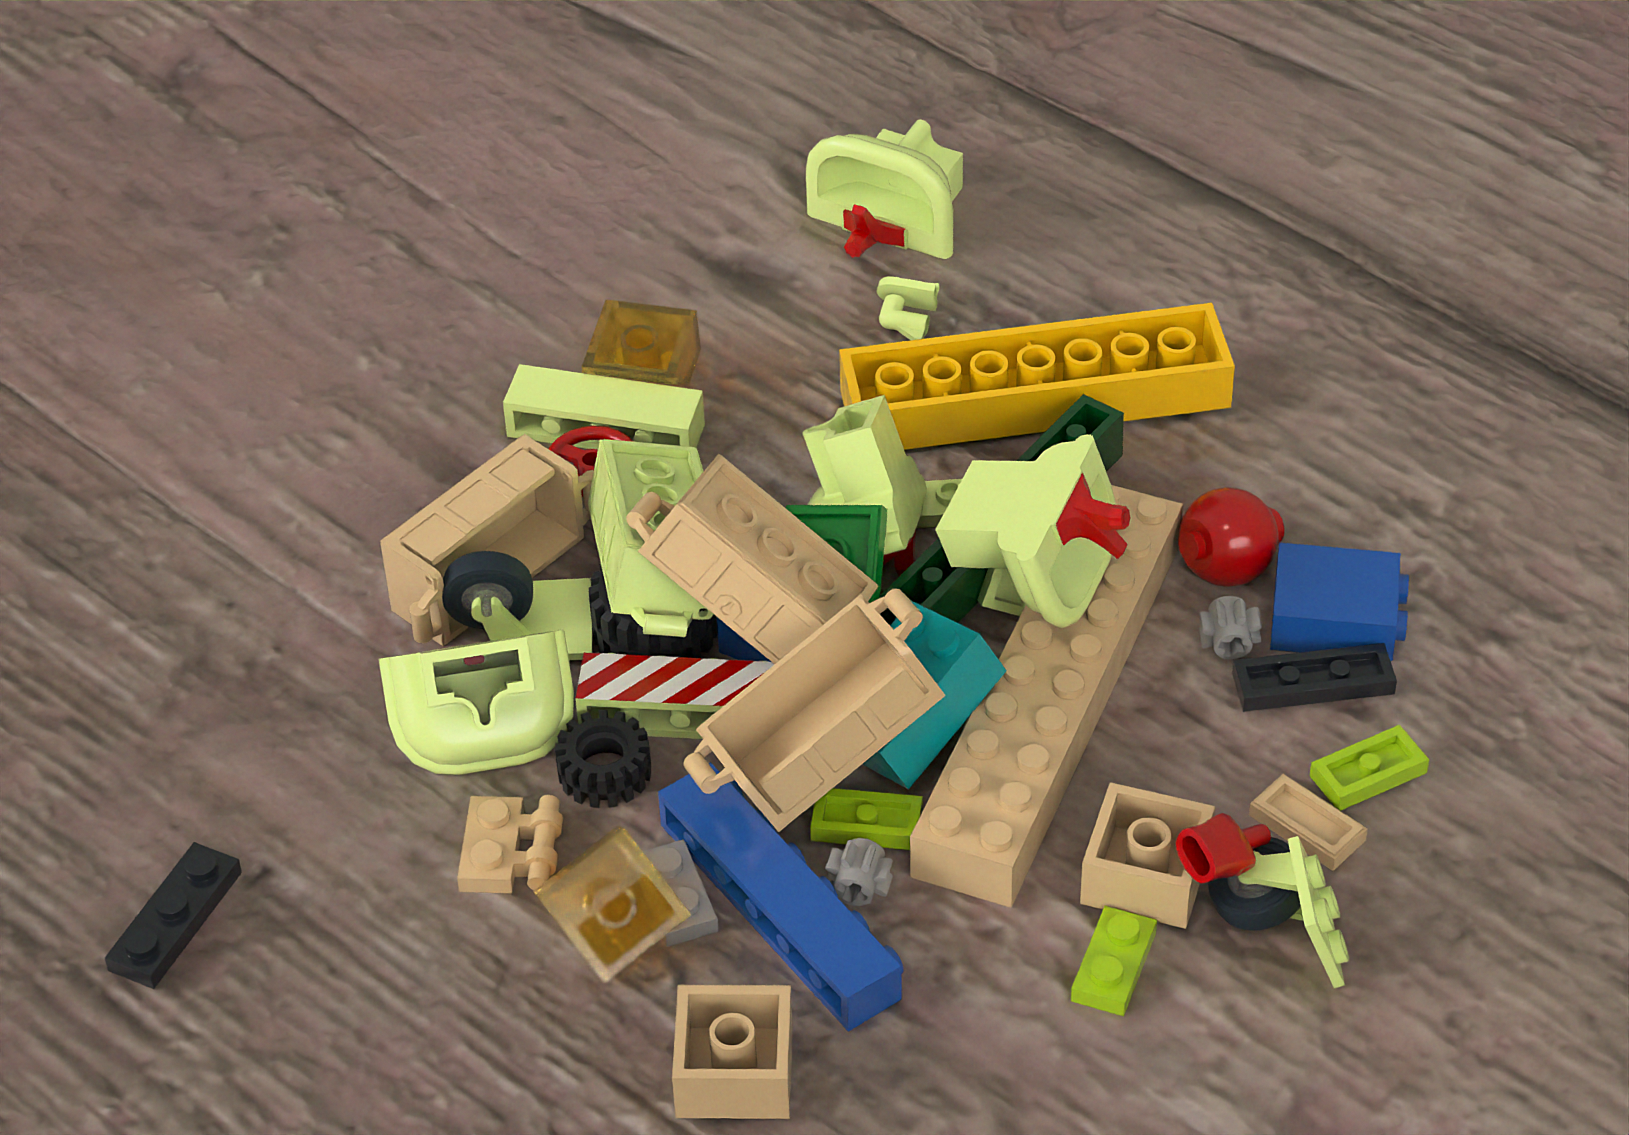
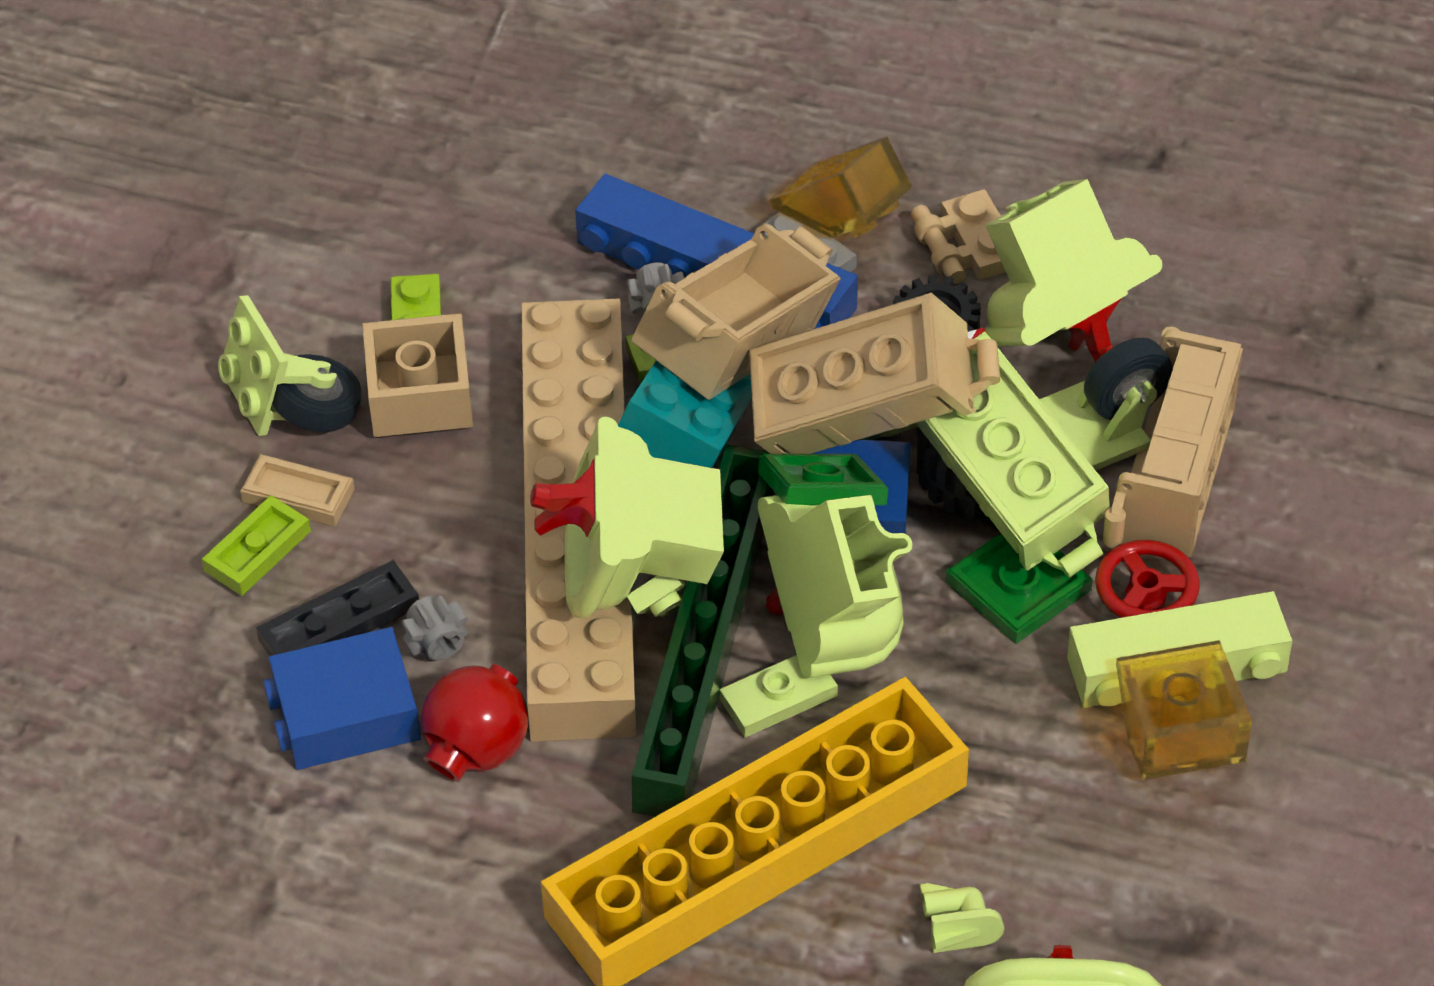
camera: 155 degrees right, 5 degrees up
black plate [105,842,242,989] -> none
tan brick [672,985,793,1119] -> none
red piece [1176,813,1271,884] -> none

